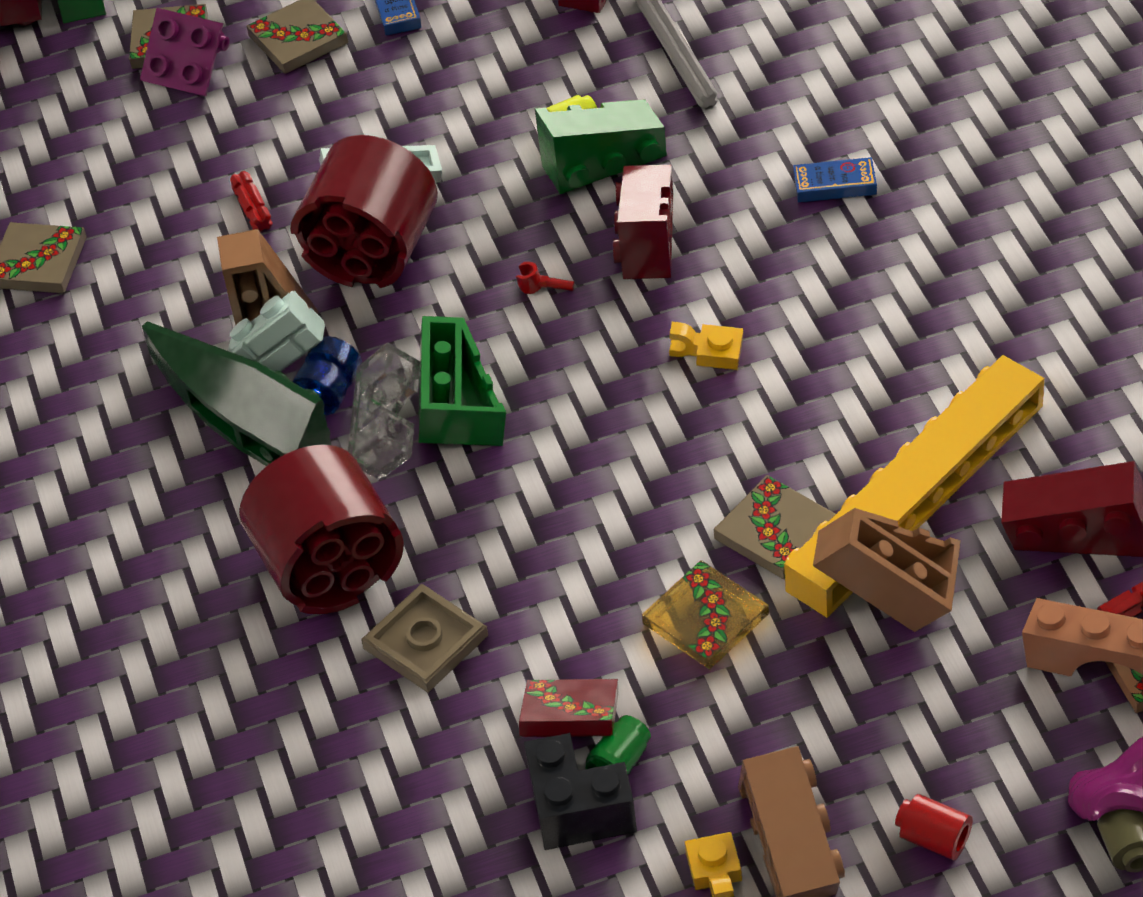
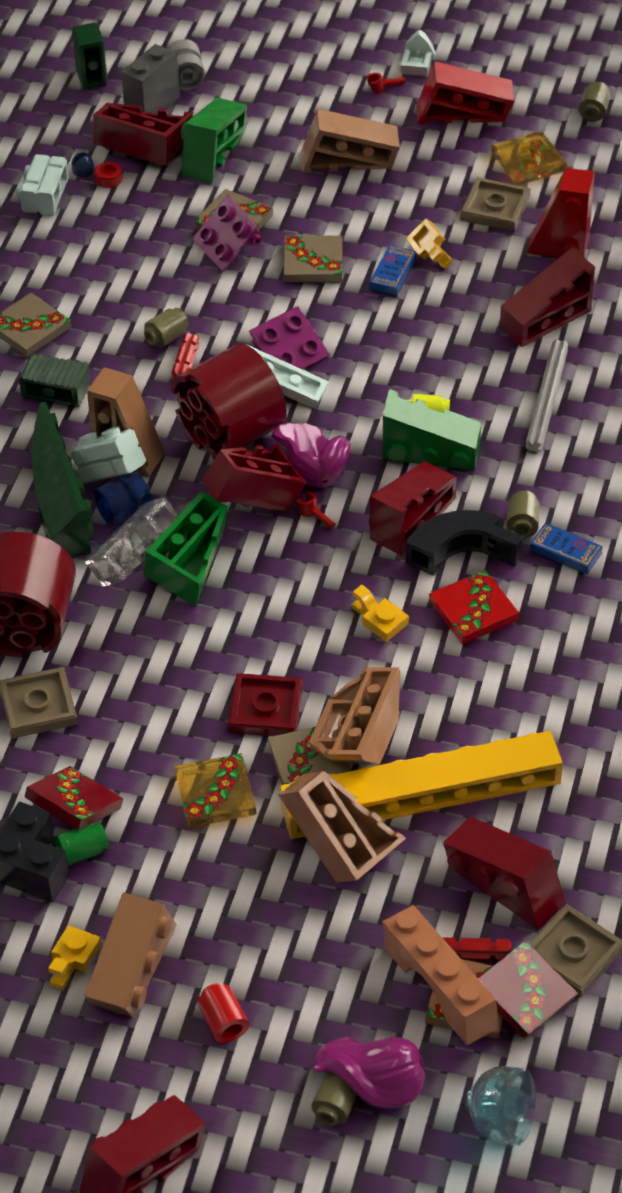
camera: 30 degrees right, 0 degrees up
none -> dark green brick [19,353,90,407]
none -> olive brick [144,308,189,348]
none -> dark red wedge [202,444,307,512]
none -> dark red tile [227,673,303,736]
none -> magenta hinge [249,306,330,370]
none -> magenta piece [271,422,351,488]
none -> medium nougat wedge [309,667,400,765]
none -> black arch [405,510,523,576]
none -> red tile [429,570,519,644]
none -> olive brick [506,491,540,538]

